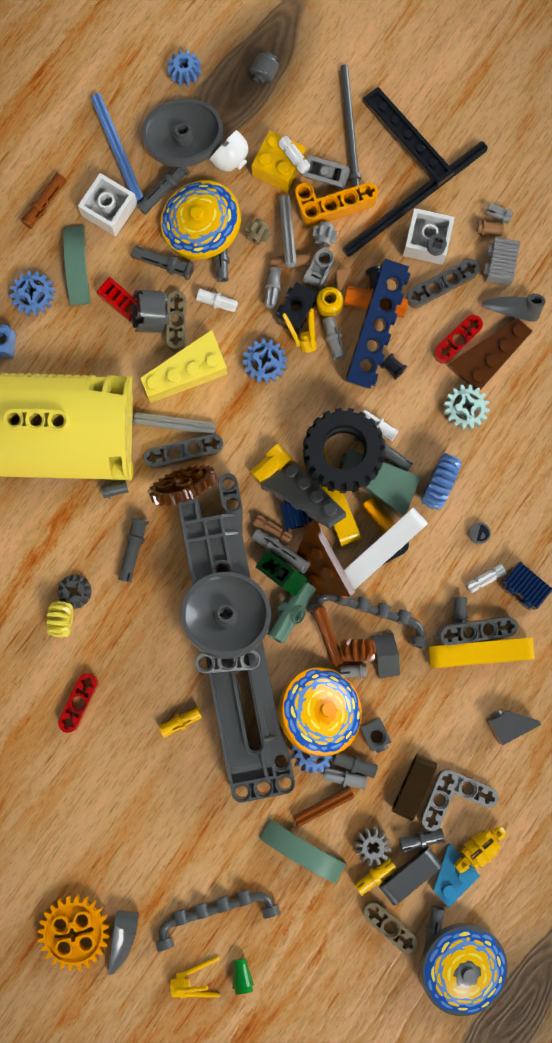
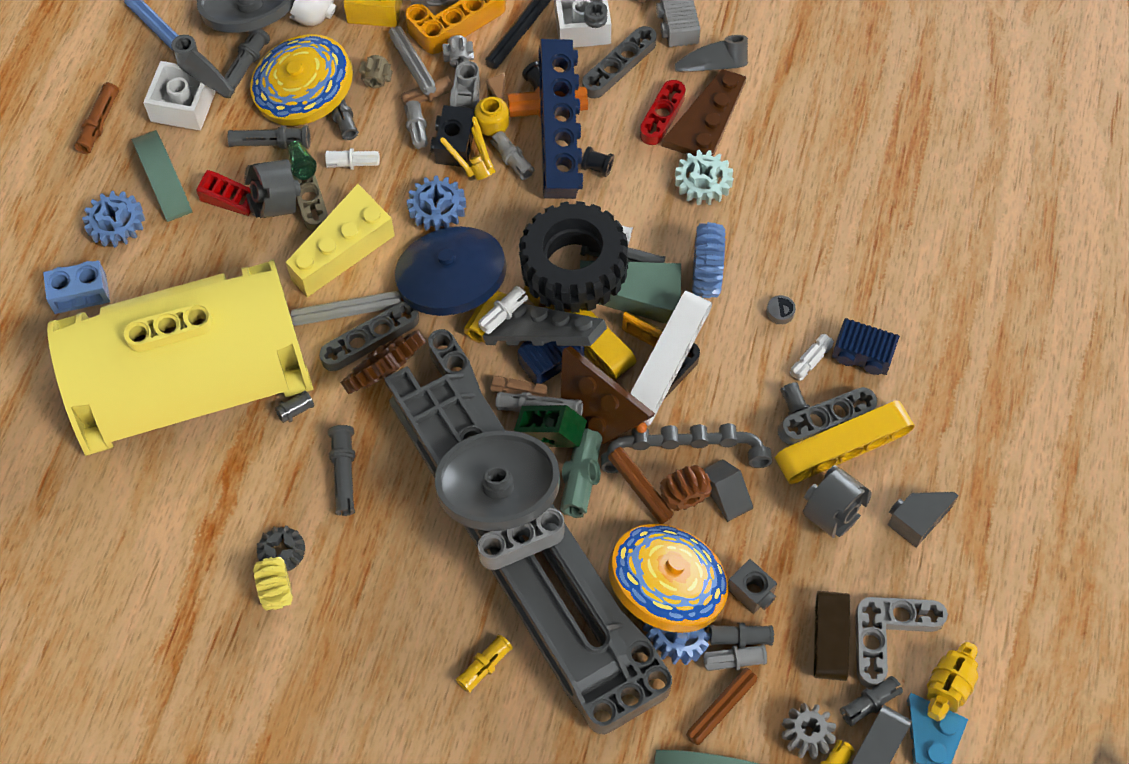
camera: 20 degrees left, 20 degrees down
red beam [58,673,98,733] -> none
light grey pin [340,662,367,679] -> none
none -> dark grey piece [171,35,235,97]
none -> clear green cone [287,141,317,180]
none -> dark blue dish [395,226,506,316]
none -> white axle [478,286,528,334]
none -> dark grey brick [803,465,872,538]

